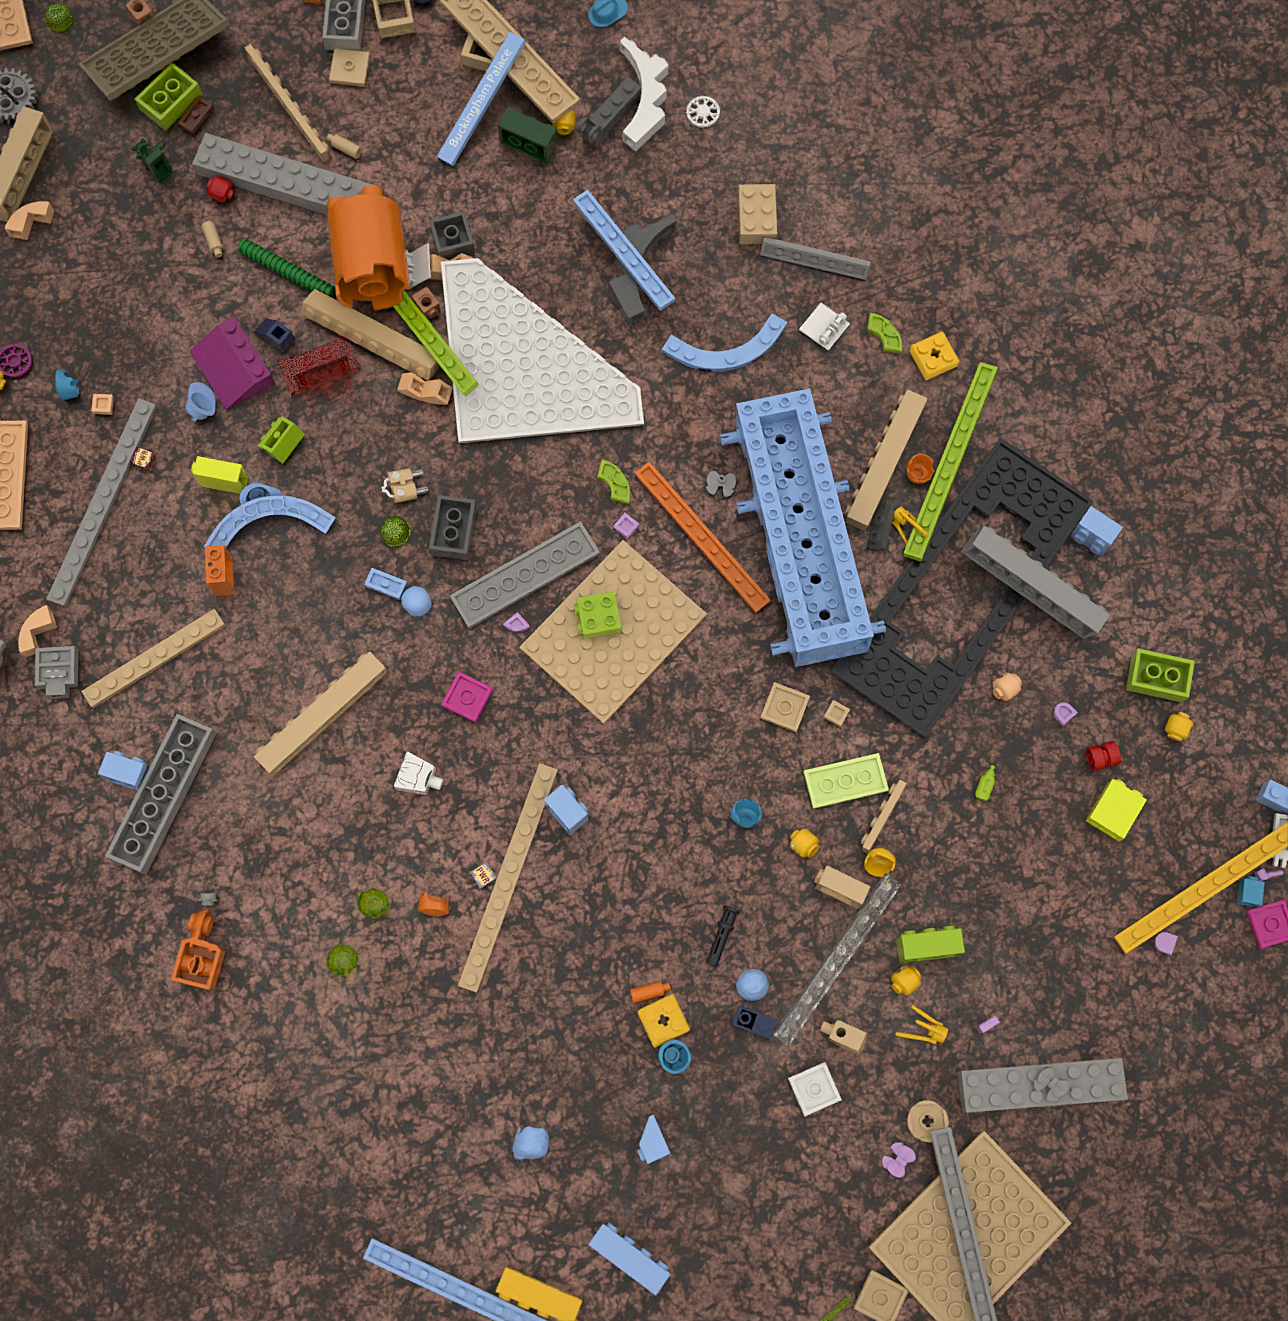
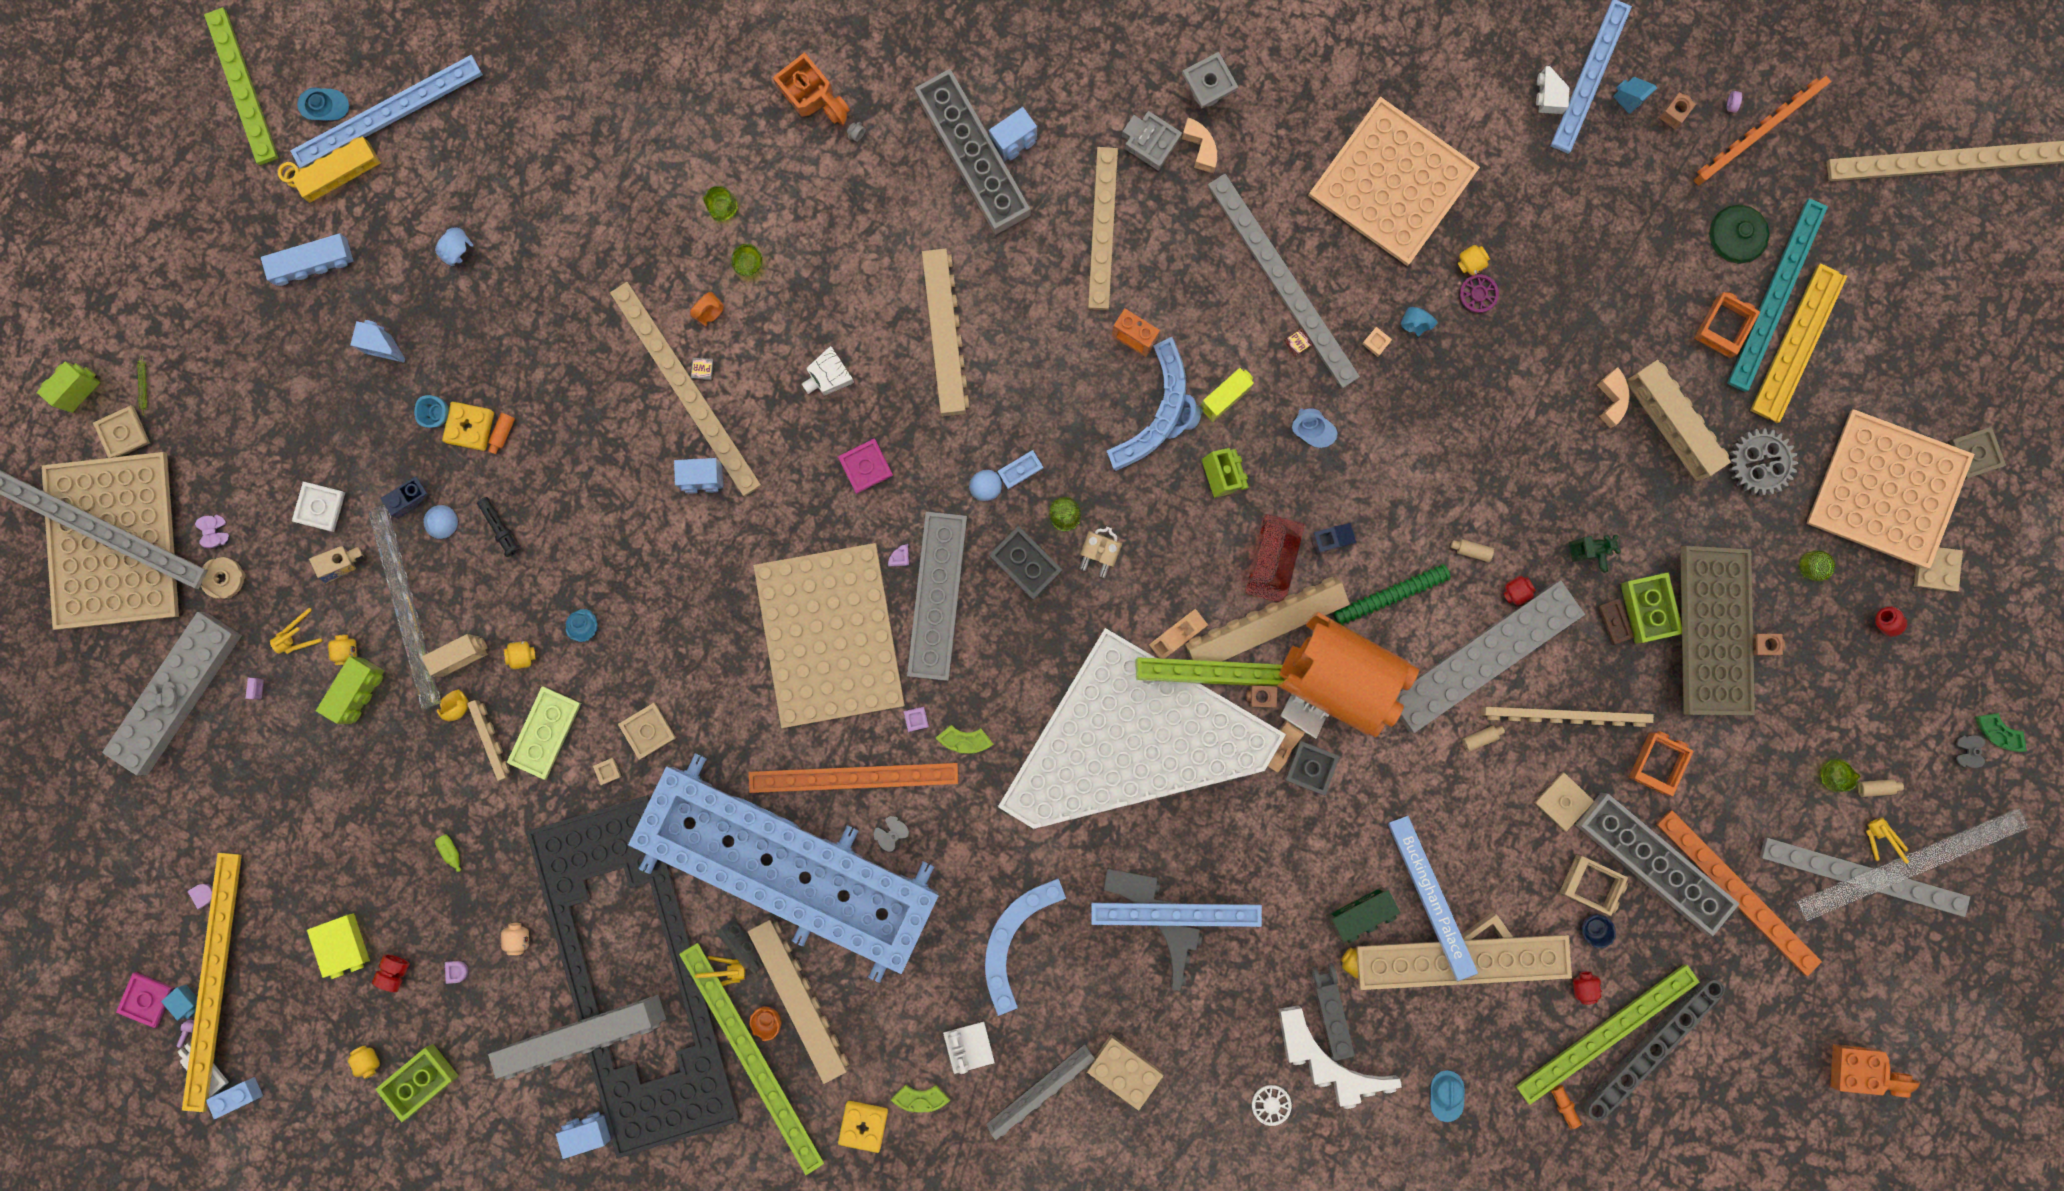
camera: 130 degrees right, 10 degrees up
magenta slope [189,316,275,411] -> none
lime brick [574,591,621,639] -> none
none -> orange window [1629,731,1694,796]

